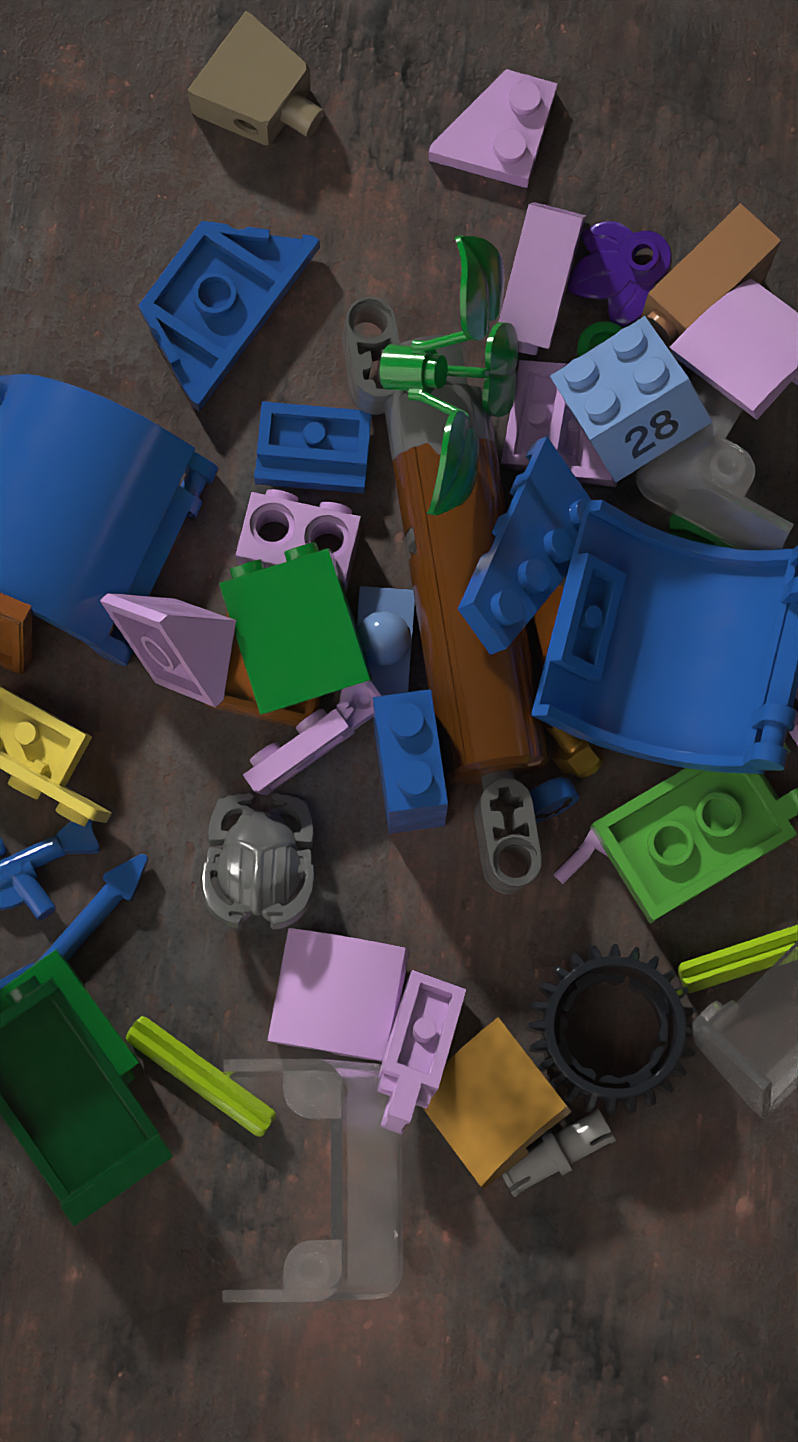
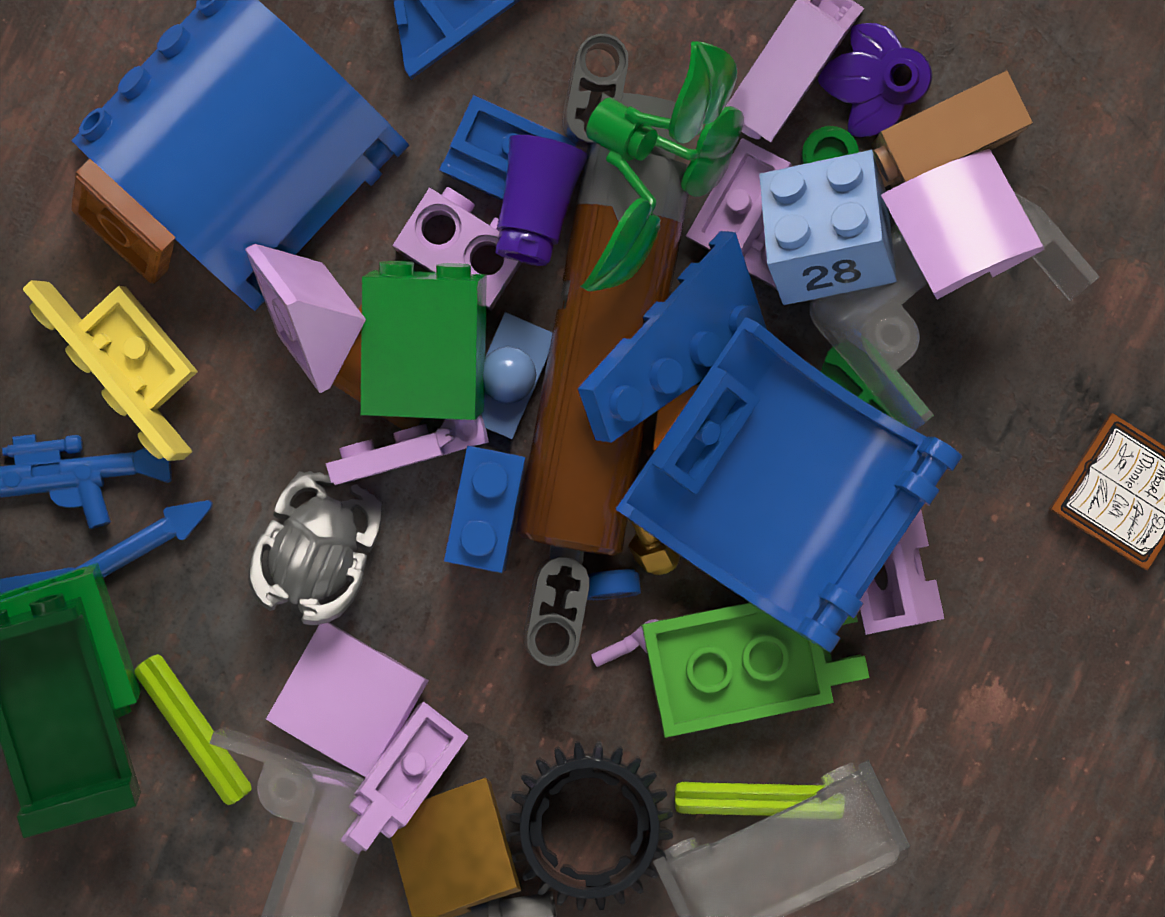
camera: 25 degrees right, 10 degrees up
none -> dark purple plant [495,134,588,266]

